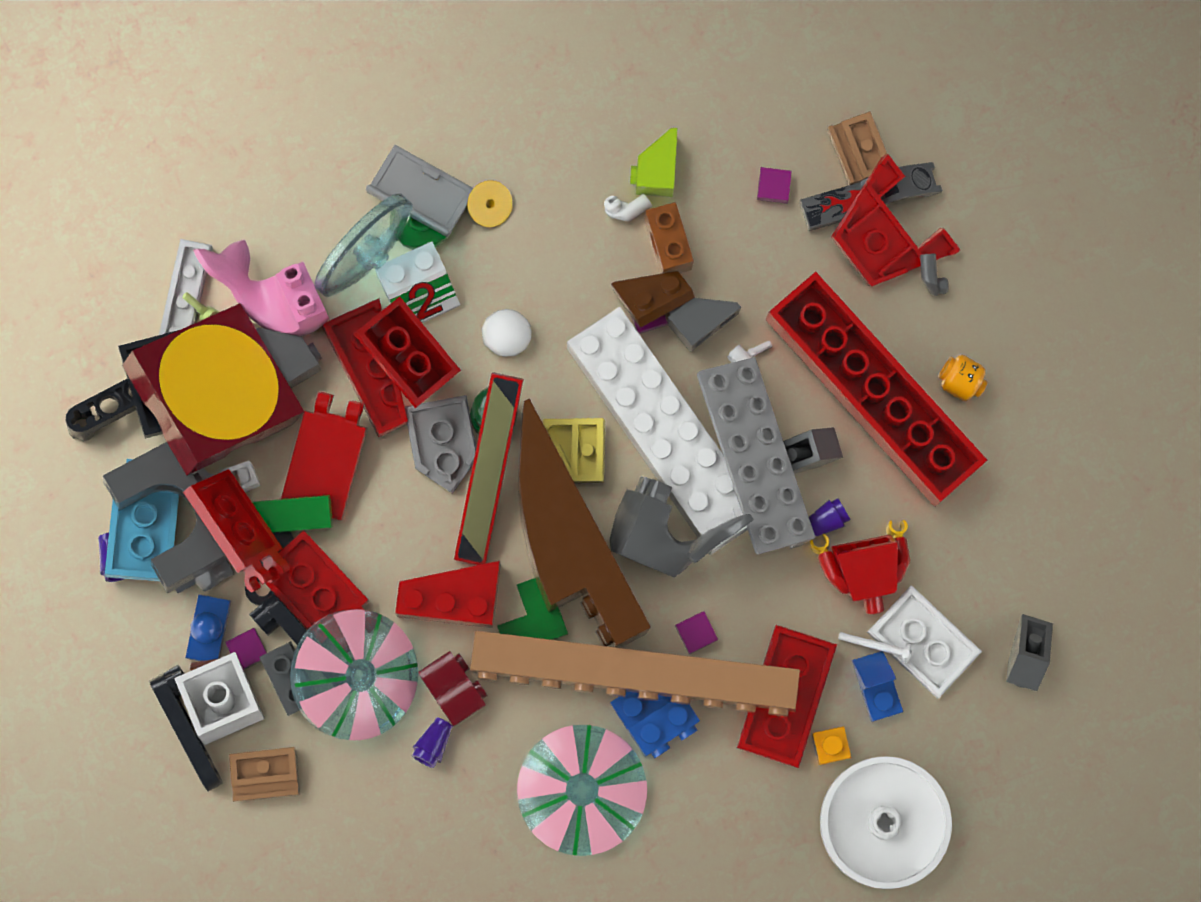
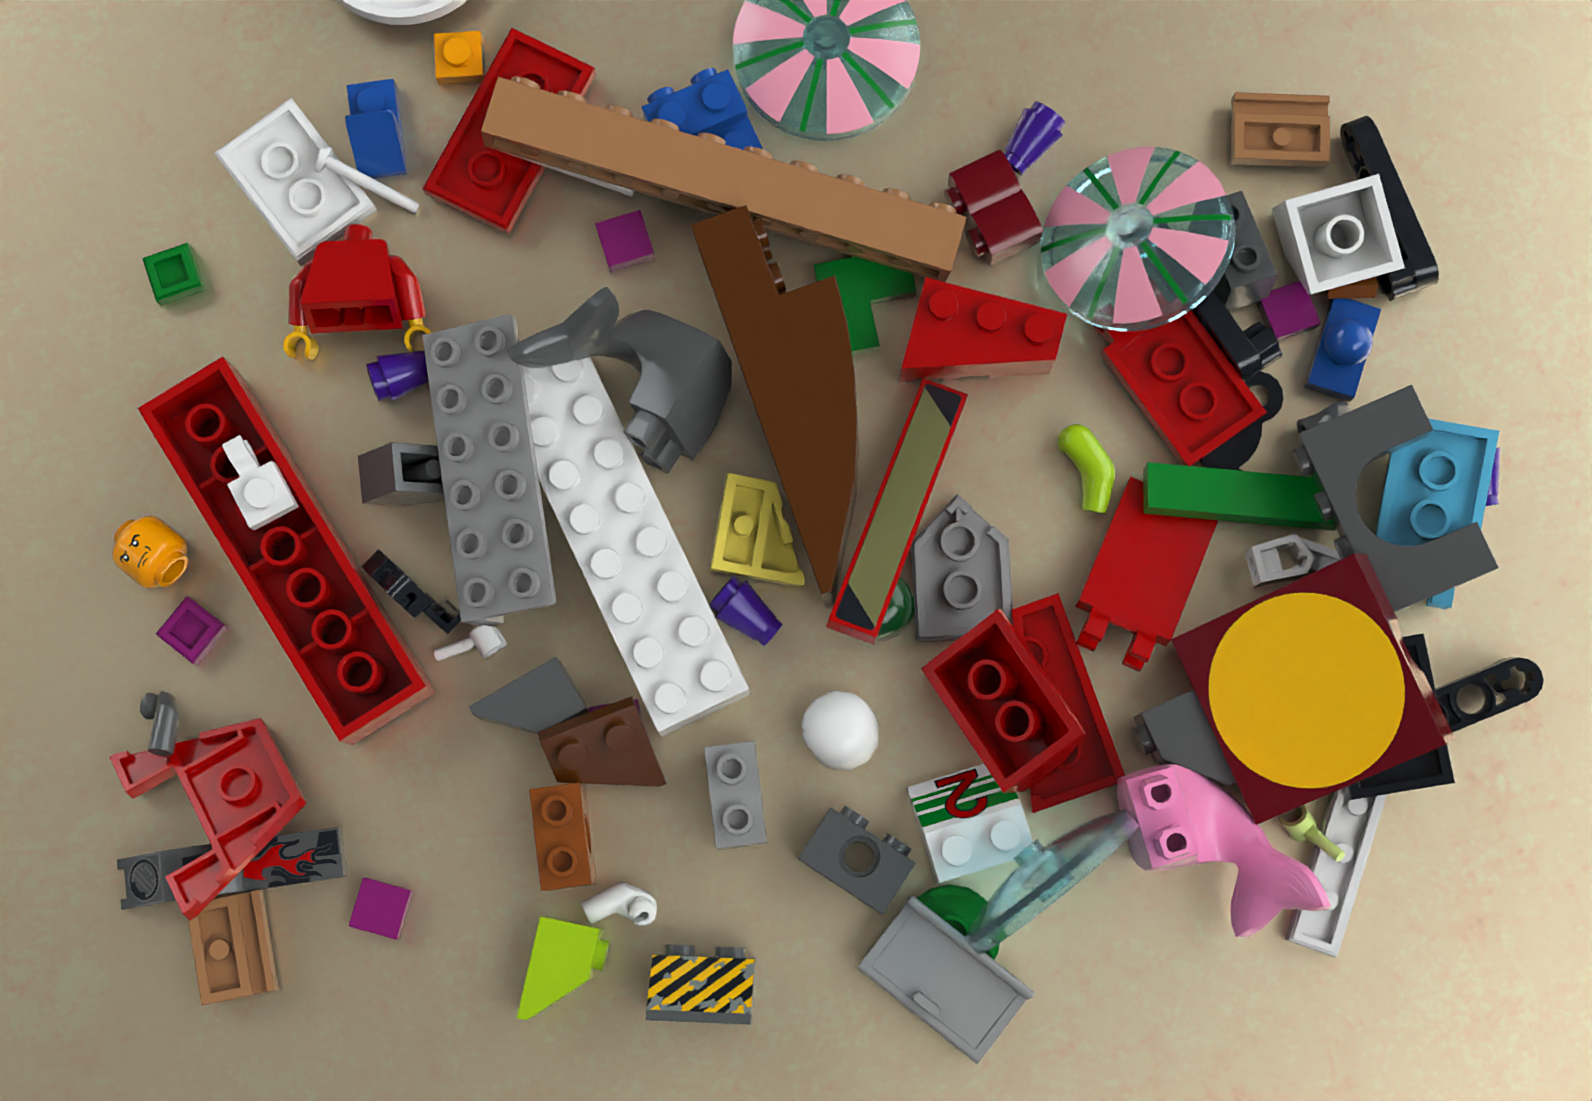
camera: 165 degrees left, 0 degrees up
red tile [183,469,290,593] -> none
yellow piece [467,180,512,227] -> none
dark grey slope [1006,614,1053,691] -> none
none -> green tile [142,243,206,306]
none -> magenta tile [156,596,229,666]
none -> white plate [222,435,299,530]
none -> black piece [361,549,461,634]
none -> slope [646,944,756,1025]
none -> light grey brick [704,741,768,850]
none -> dark purple cone [709,576,783,646]
none -> dark grey brick [798,805,916,915]
none -> lime arm [1057,424,1115,514]

